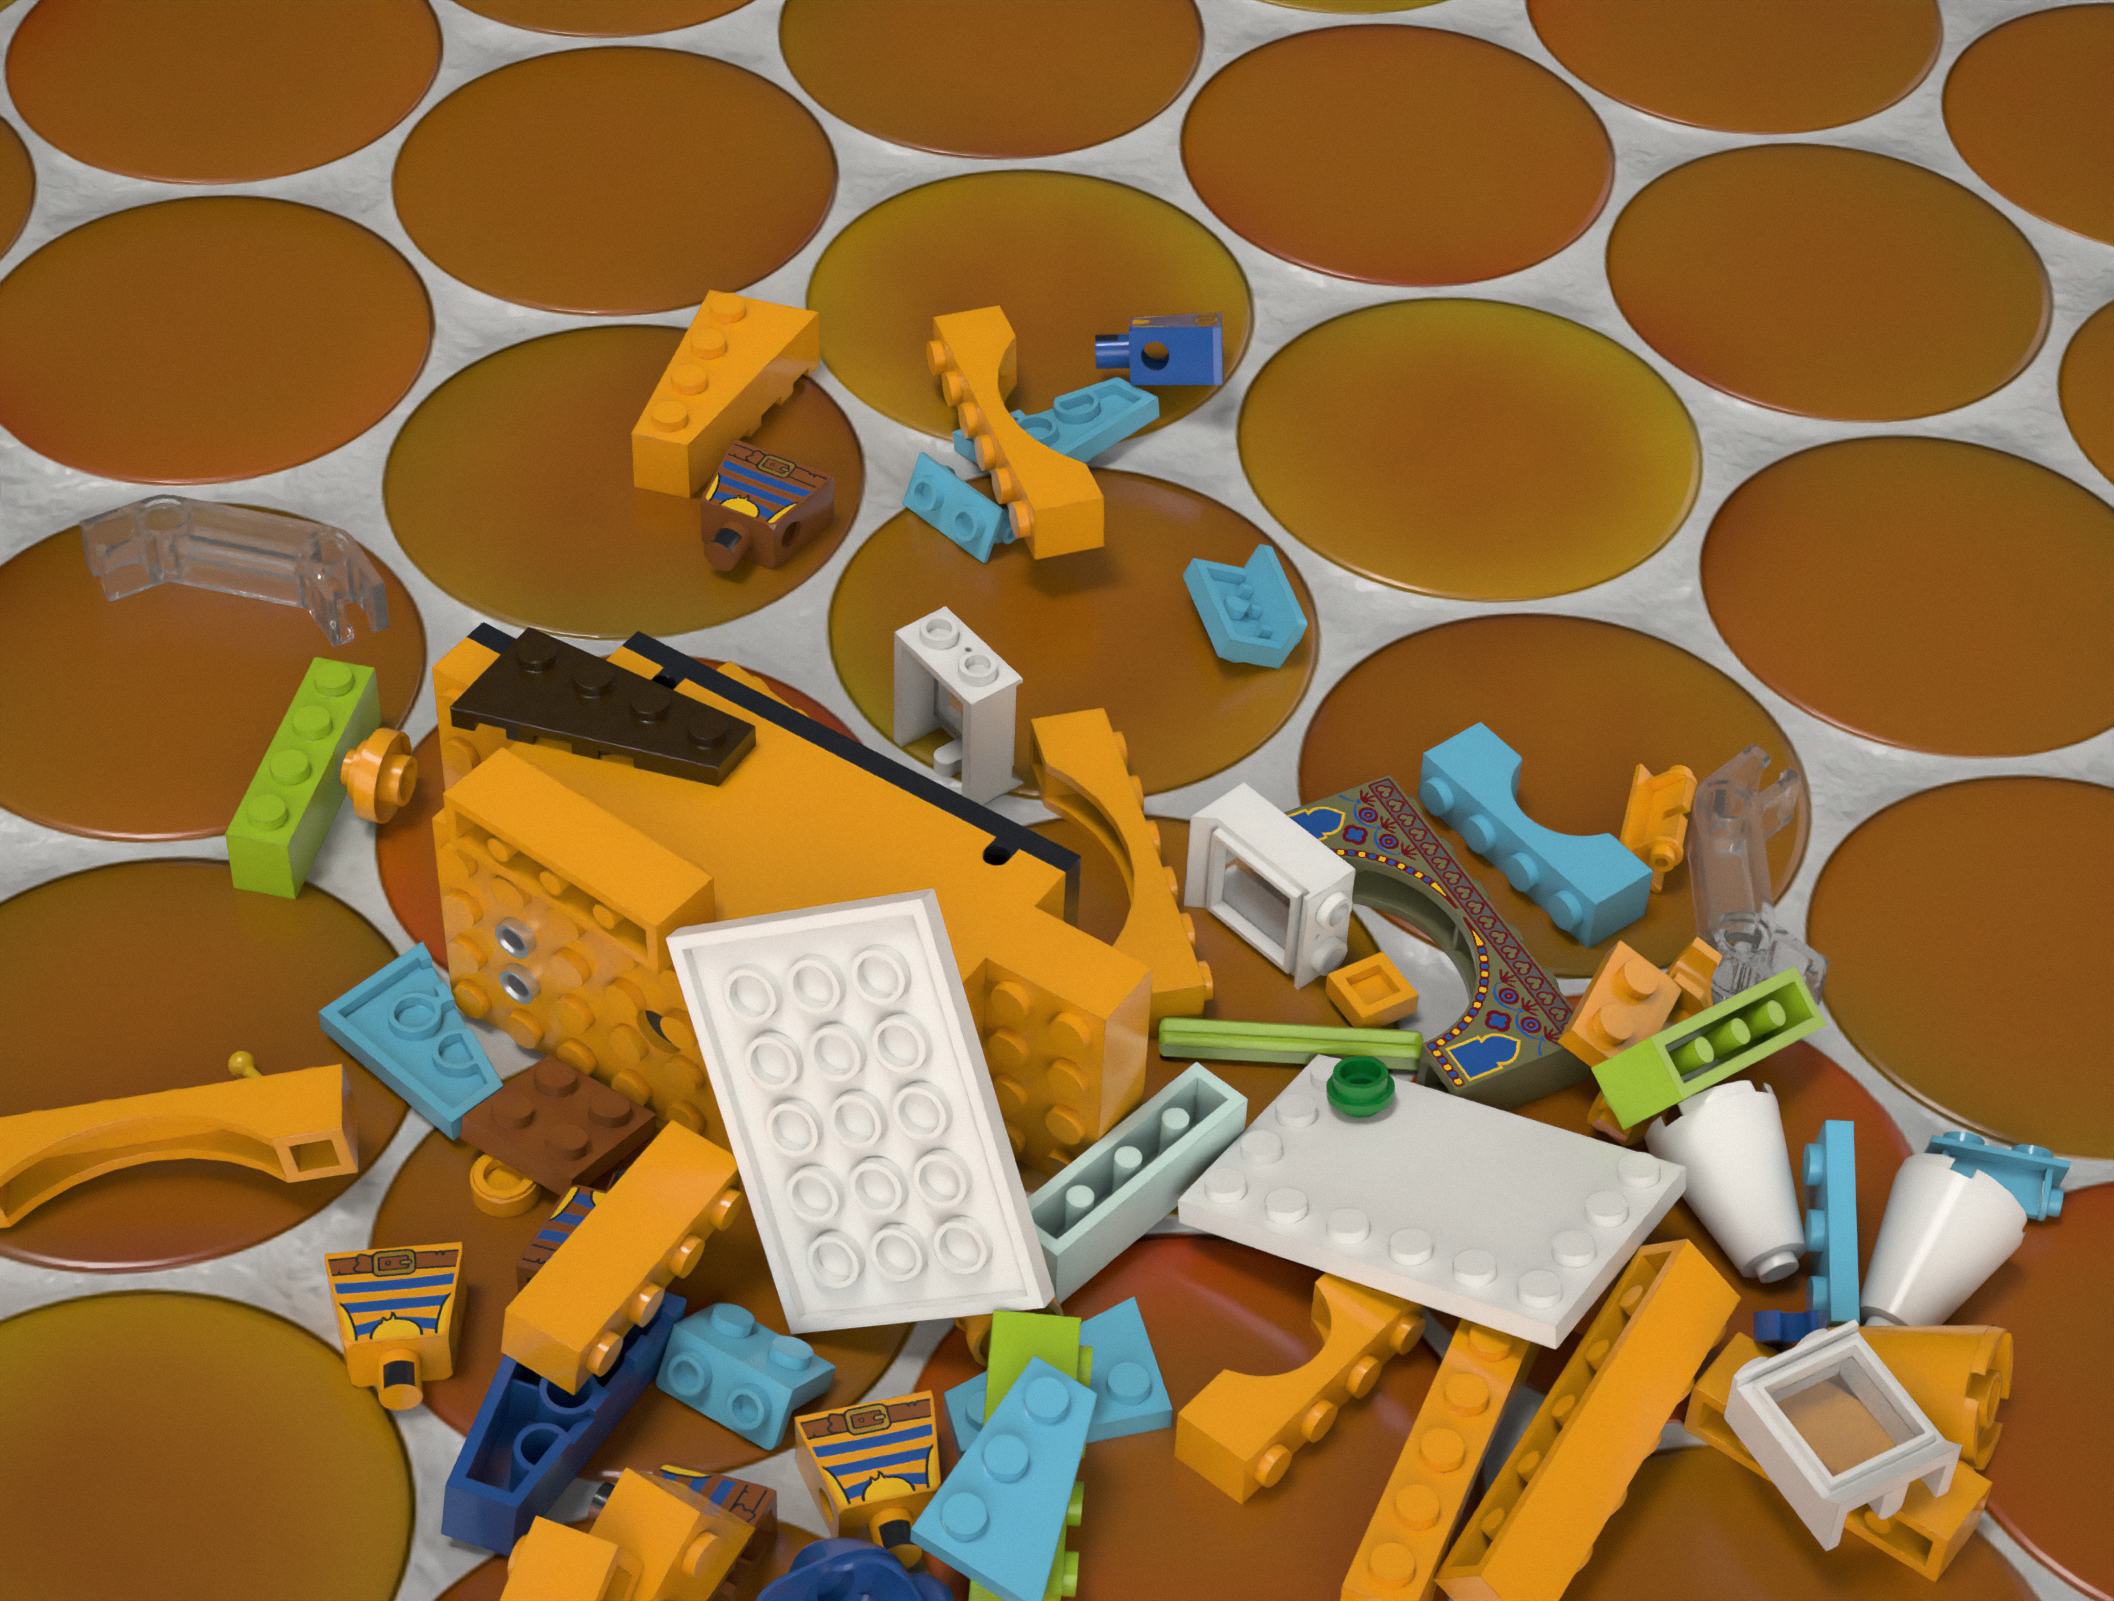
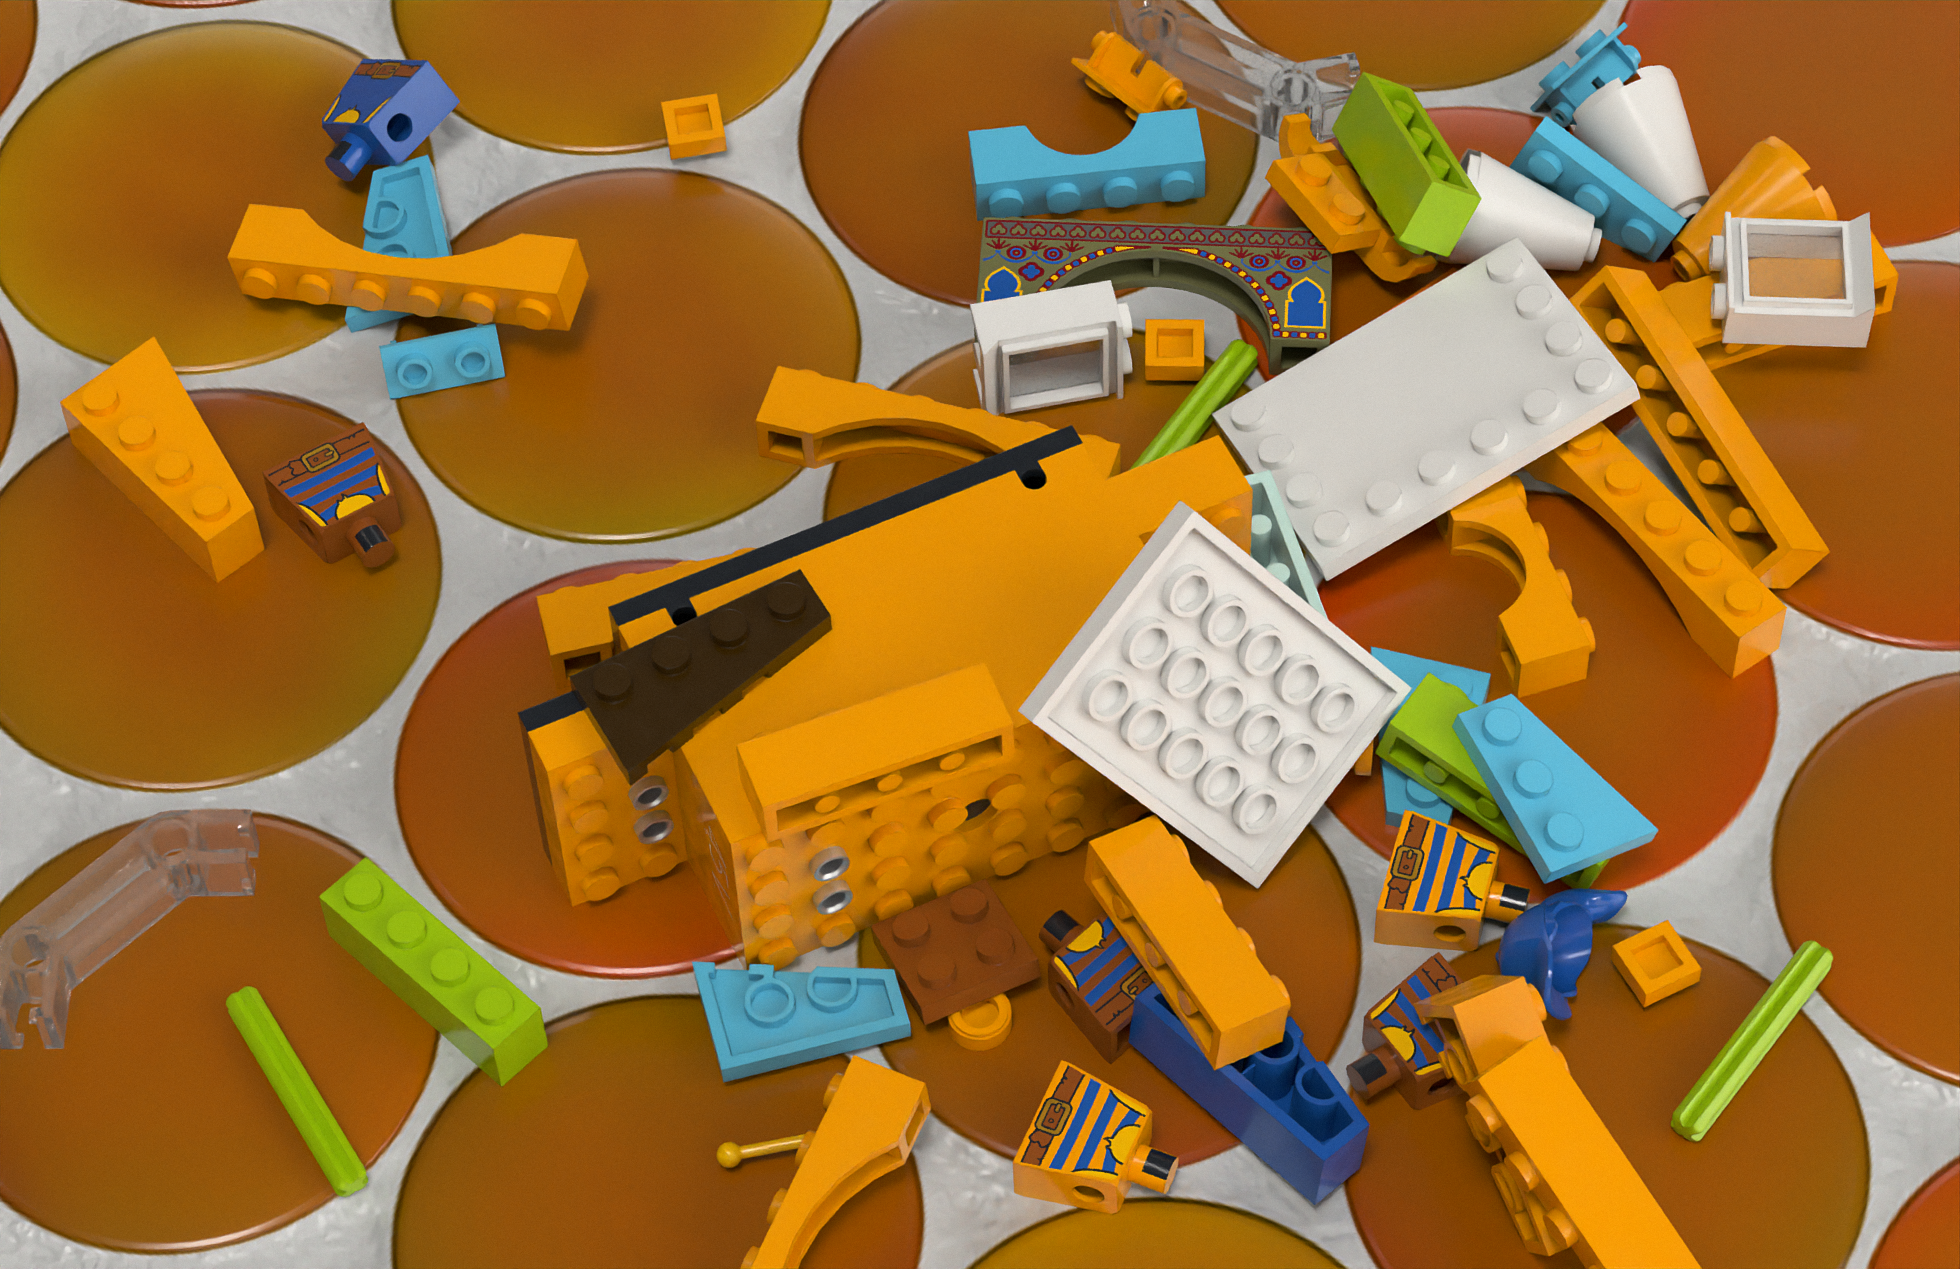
camera: 55 degrees left, 10 degrees up
light orange plate [340,727,418,824] -> none
medium azure bracket [656,1301,836,1450] -> none
white window [894,606,1025,806] -> none
medium azure bracket [1182,544,1307,669] -> none
green plate [1326,1056,1395,1118] -> none
blue bar [1753,1310,1828,1347] -> none
none -> lime axle [226,986,368,1197]
none -> light orange plate [661,93,727,160]

